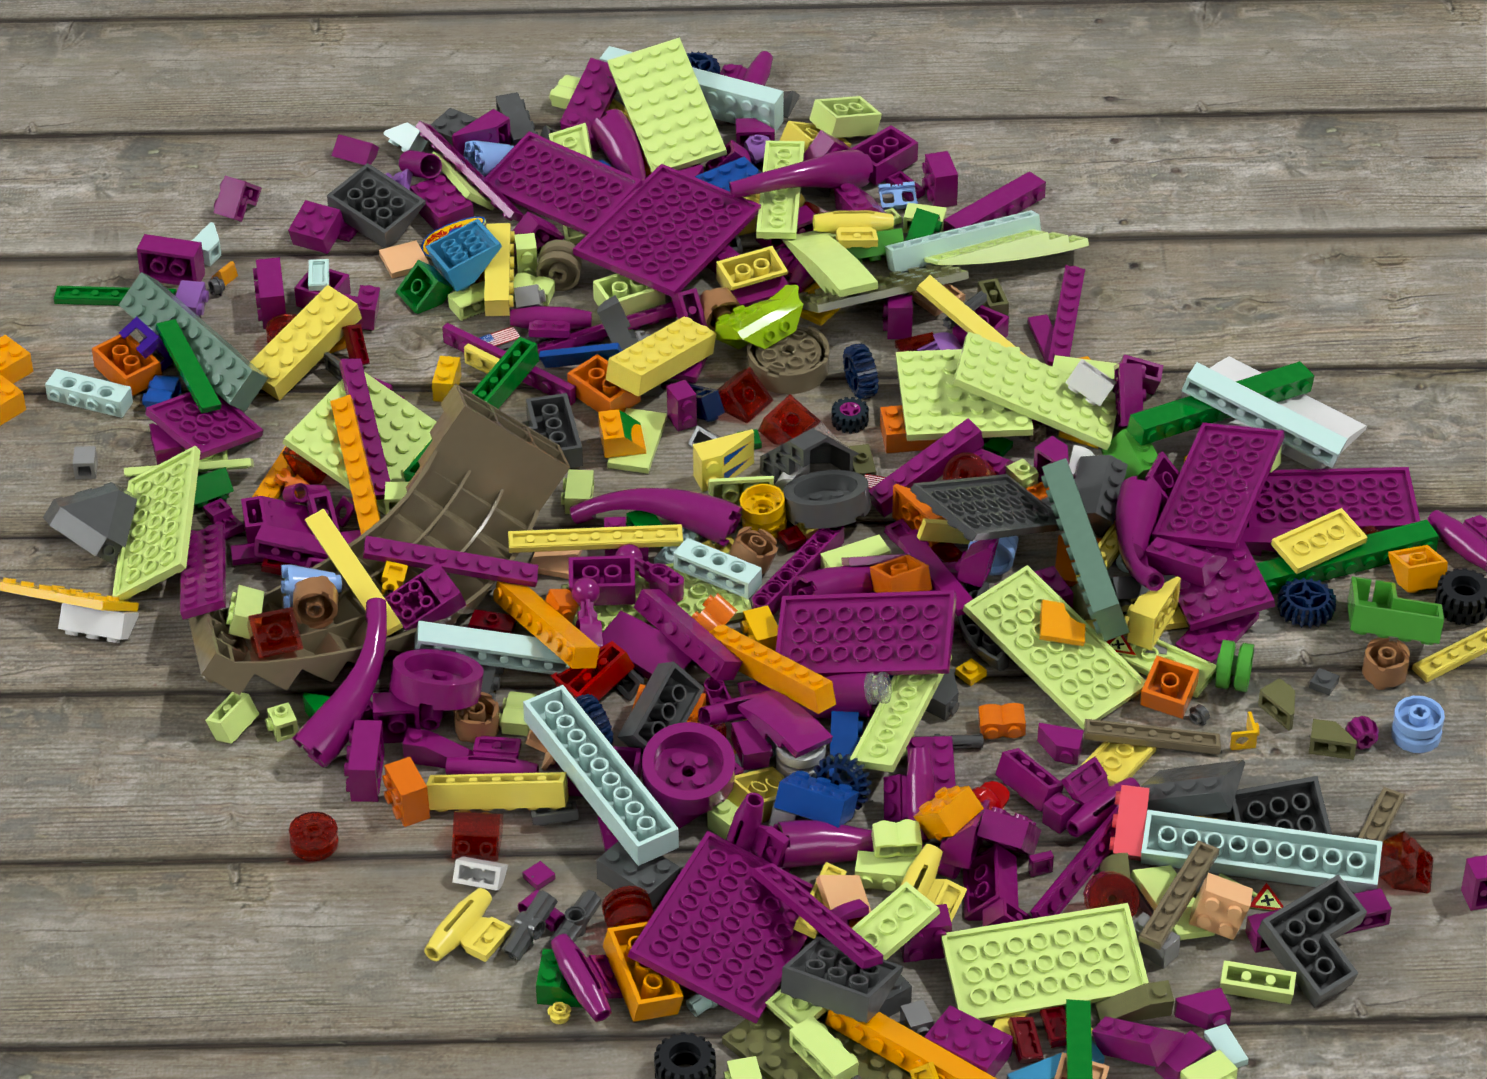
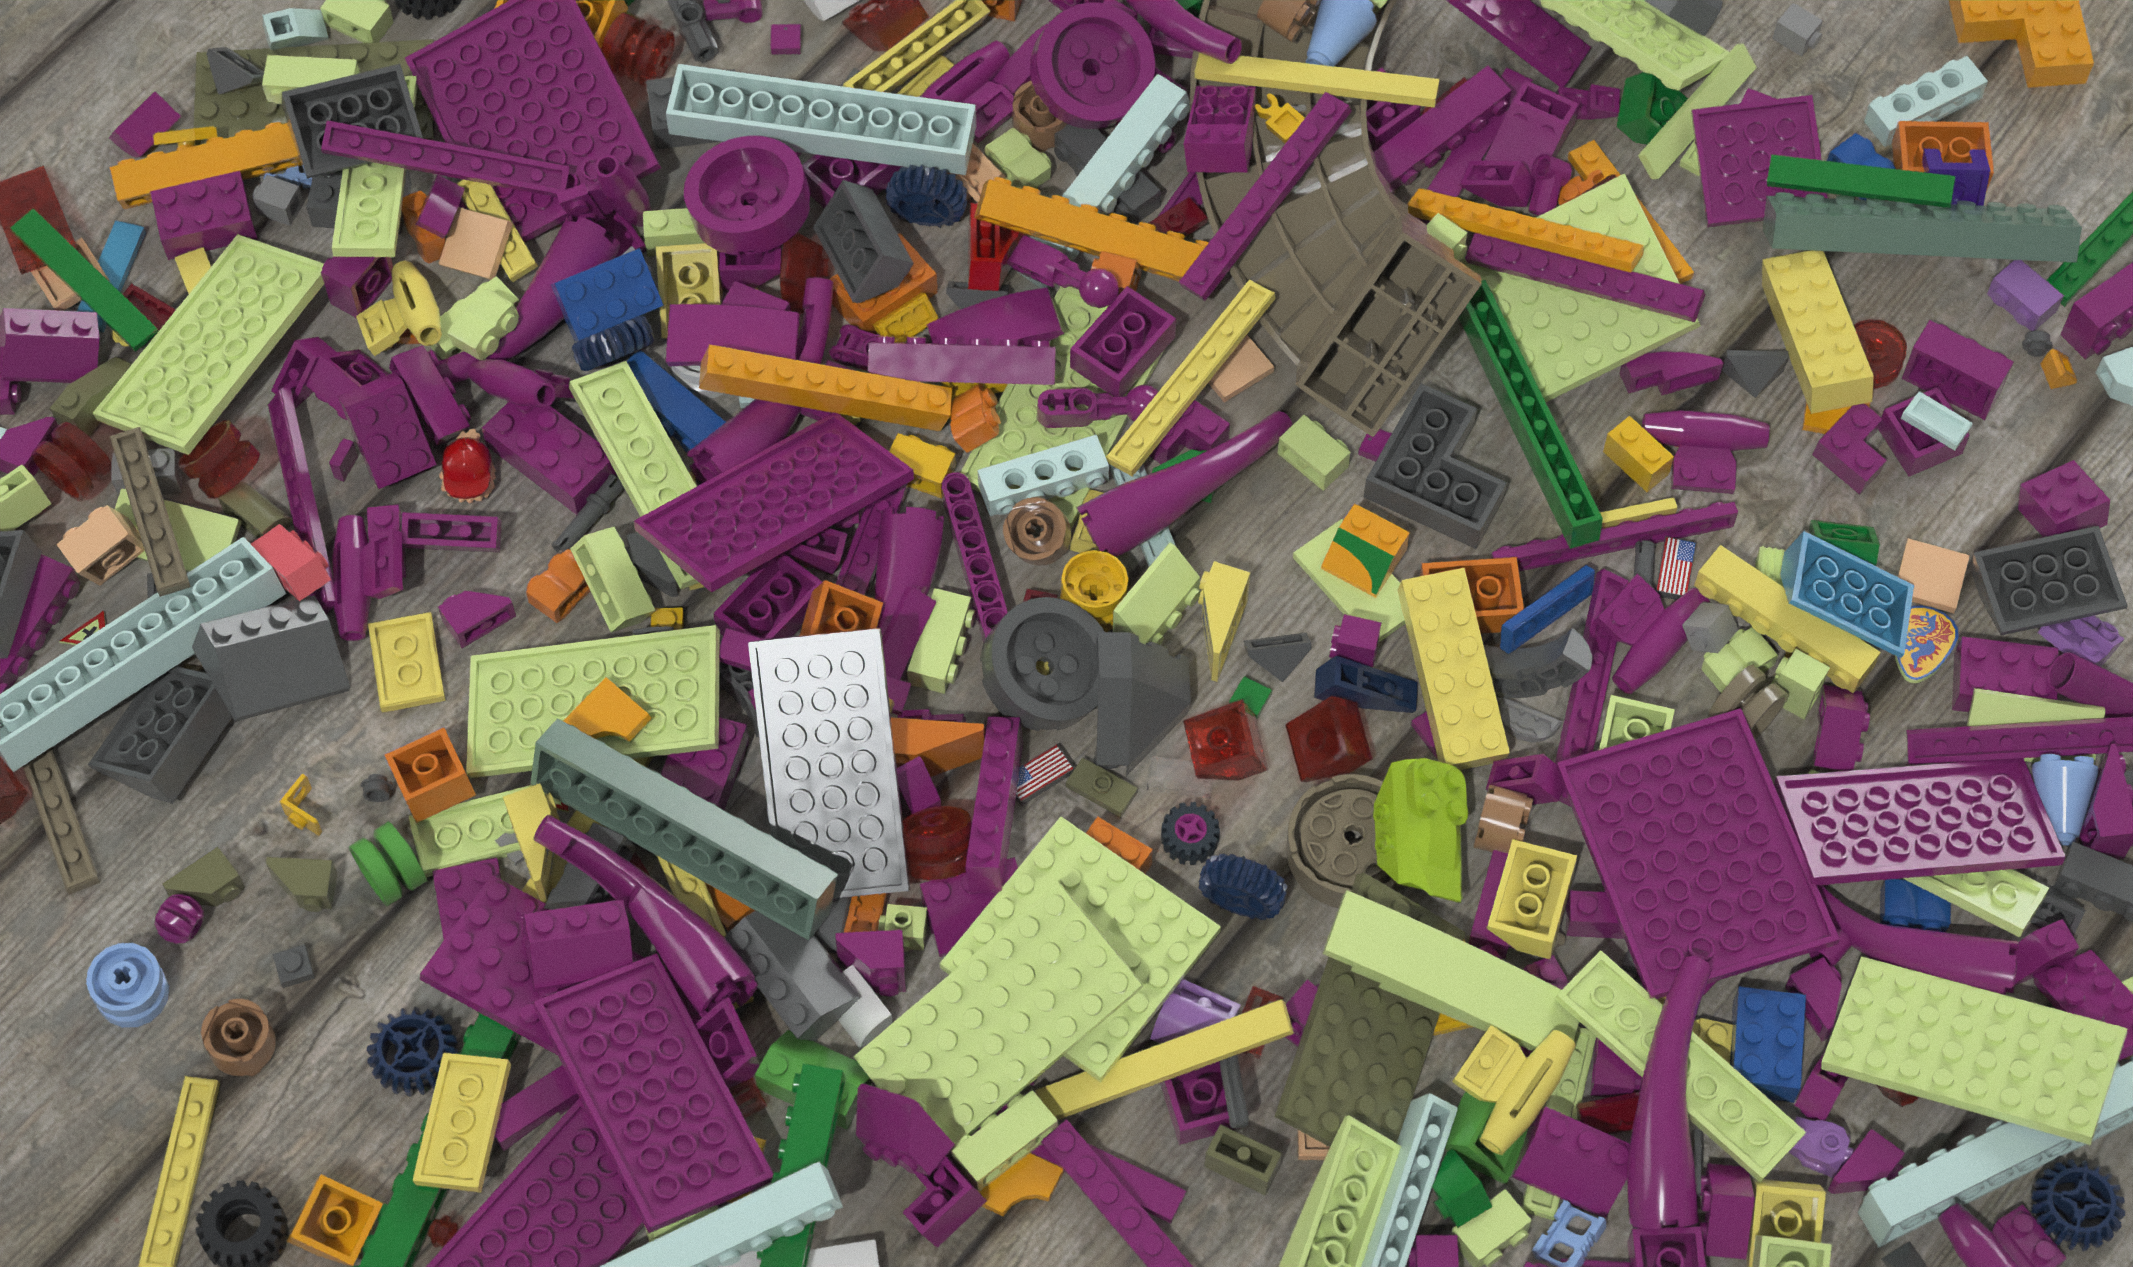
camera: 130 degrees right, 20 degrees up
dark red plate [342,324,370,365] -> none
clear wheel [864,672,892,705] -> none
light orange brick [913,785,984,841] -> none
dark red plate [1008,1017,1044,1063] -> none
white brick [1065,359,1116,406] -> none
dark tan tile [1084,719,1221,755] -> none
bright green piece [1347,576,1444,645] -> none
none -> clear red wheel [31,422,112,501]
none -> yellowish green brick [570,527,655,632]
none -> magenta plate [1642,410,1770,494]

